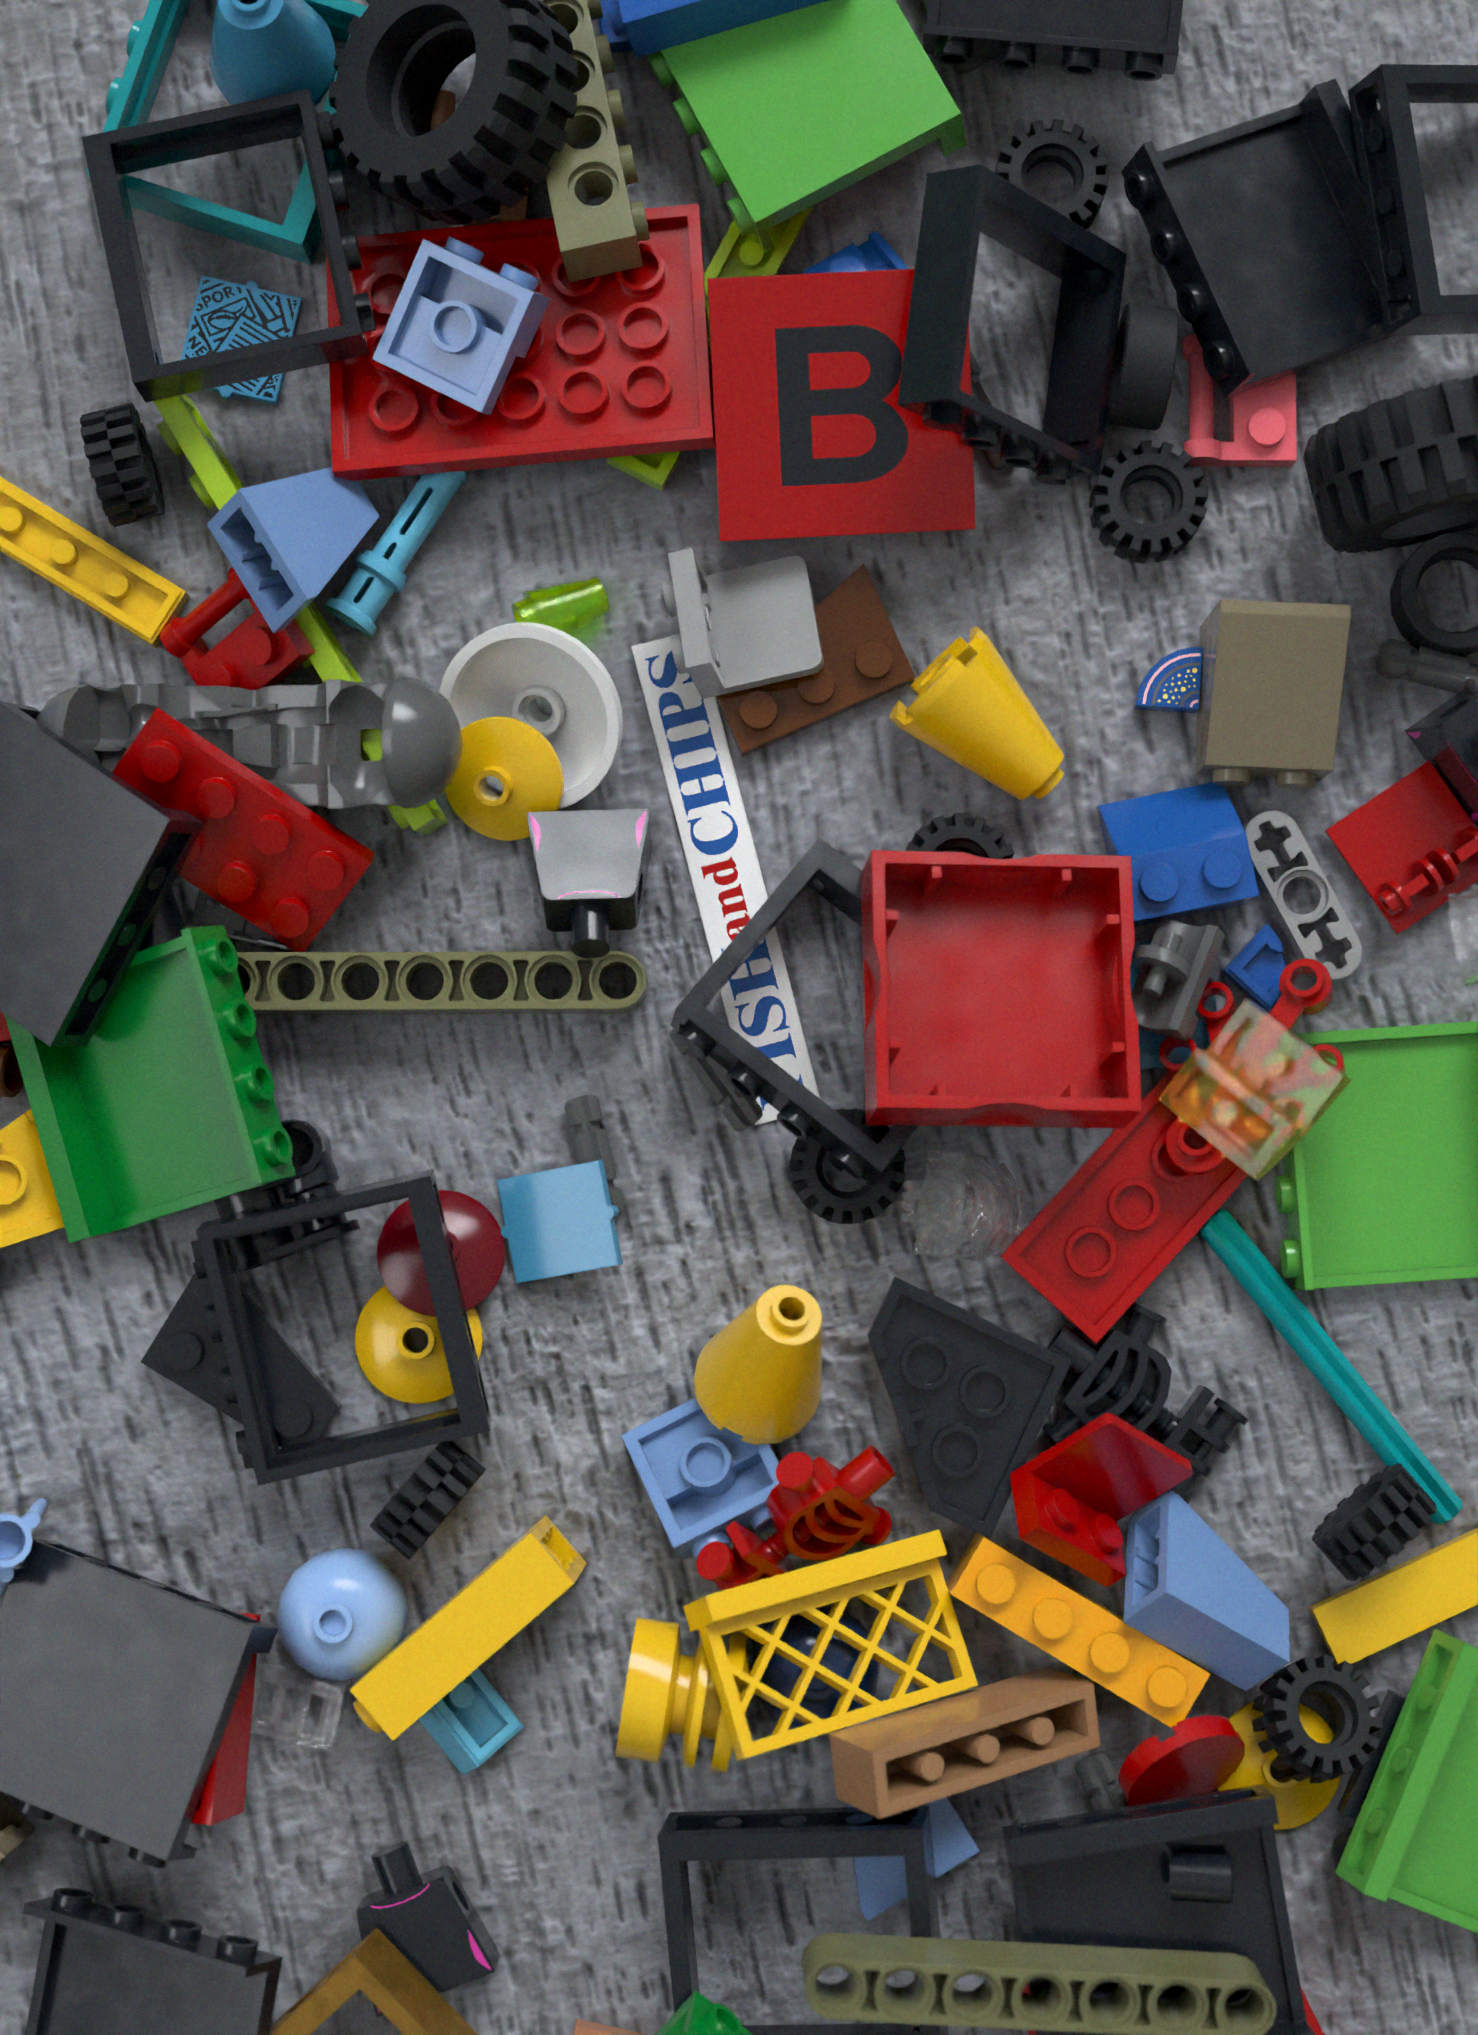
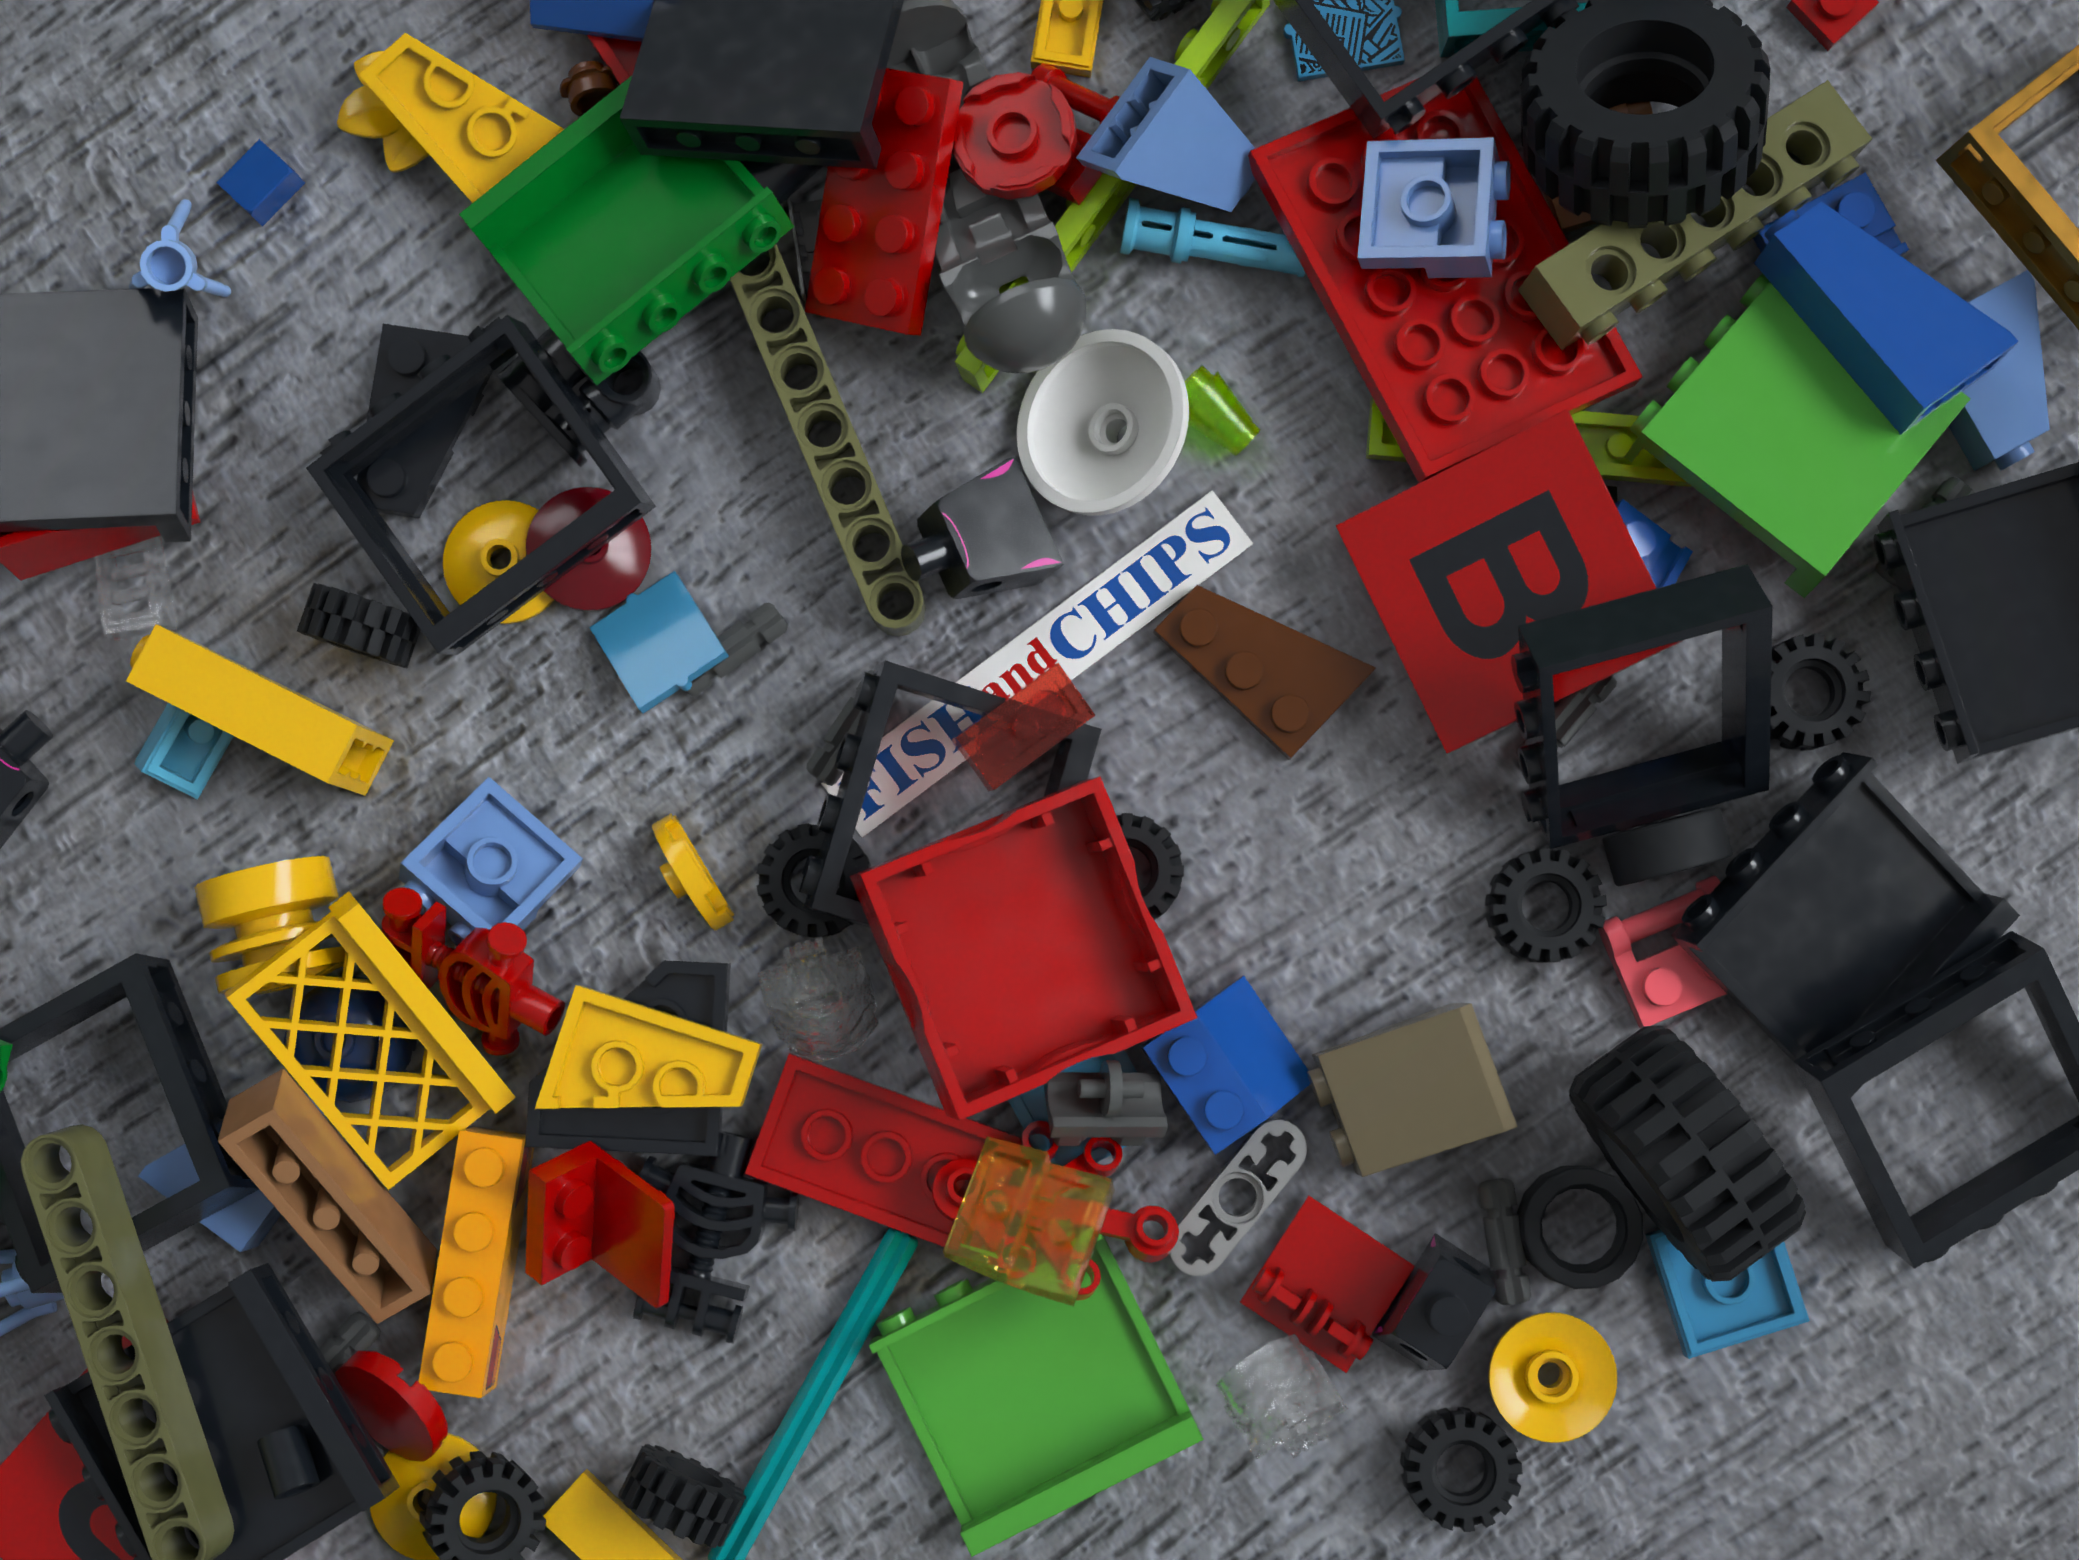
camera: 70 degrees right, 0 degrees up
light blue cylinder [277,1547,409,1681] -> none
yellow dish [445,716,564,841] -> none
light grey bracket [662,548,824,699] -> none
yellow cone [693,1285,822,1445] -> none
yellow cone [889,626,1064,800] -> none
medium blue slope [1123,1490,1290,1691] -> none
blue tile [1133,647,1203,713] -> none
blue tile [1221,924,1286,1015] -> none
none -> yellow wing [535,985,763,1109]
none -> yellow plate [652,813,734,931]
none -> red tile [952,72,1077,200]
none -> clear red plate [952,663,1095,791]

